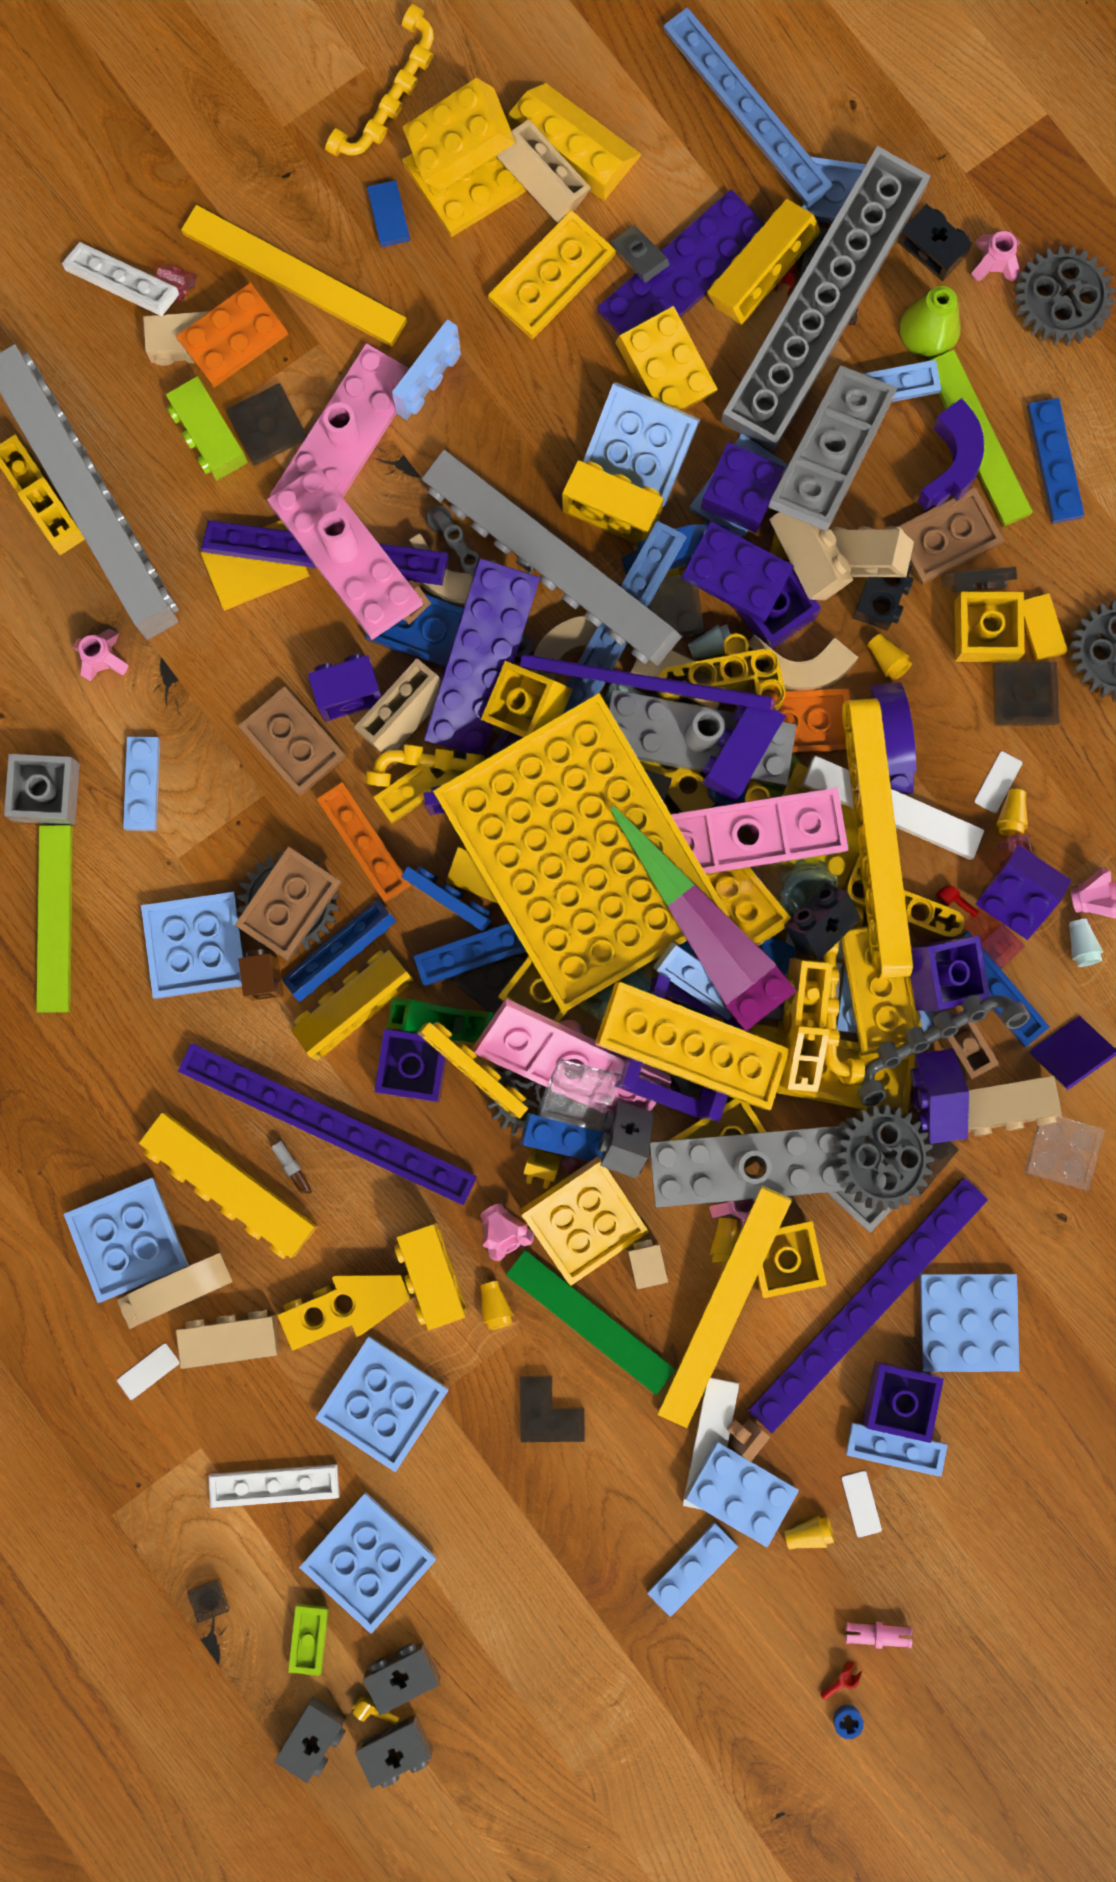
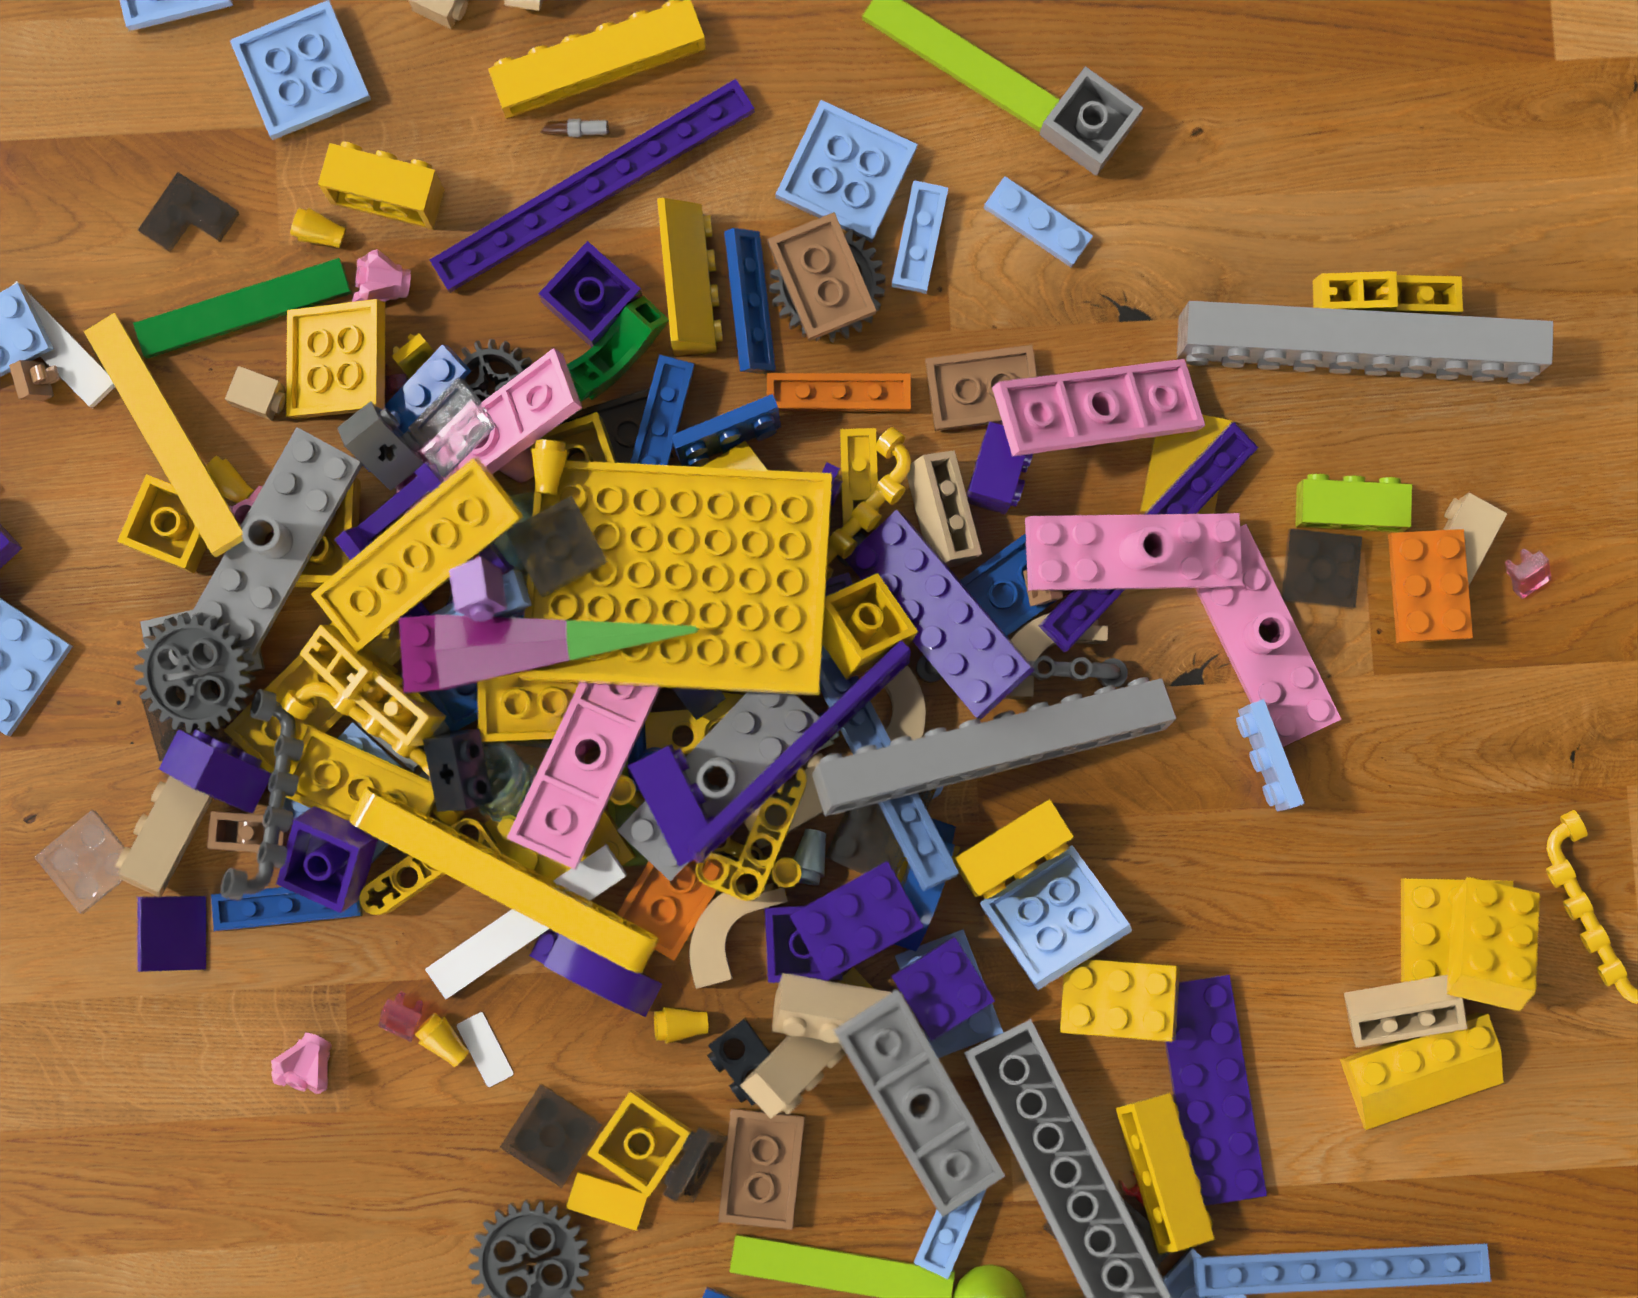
camera: 115 degrees right, 0 degrees up
white tile [62,242,179,316] -> none
bright pink rock [72,629,129,681] -> none
yellow tile [181,205,407,347] -> none
reddish brown brick [238,949,284,1001] -> none
yellow brick [277,1274,413,1351] -> none
blue tile [367,180,410,248] -> none
yellow plate [417,1022,528,1118] -> none
yellow plate [488,210,616,340] -> none
dark grey plate [610,225,669,283] -> none
dark purple plate [748,1178,988,1434] -> none
dark purple arch [918,398,984,511] -> none
red hand [936,886,979,918] -> none
dark purple brick [975,844,1071,940] -> none
clear pink tile [981,924,1025,969] -> none
light aqua cone [1069,919,1103,967] -> none
none -> medium lavender brick [449,557,507,621]
none -> clear smoke plate [506,495,608,598]
none -> yellow cone [531,440,568,495]
none -> light blue plate [891,180,948,294]
none -> bright pink plate [992,359,1205,456]

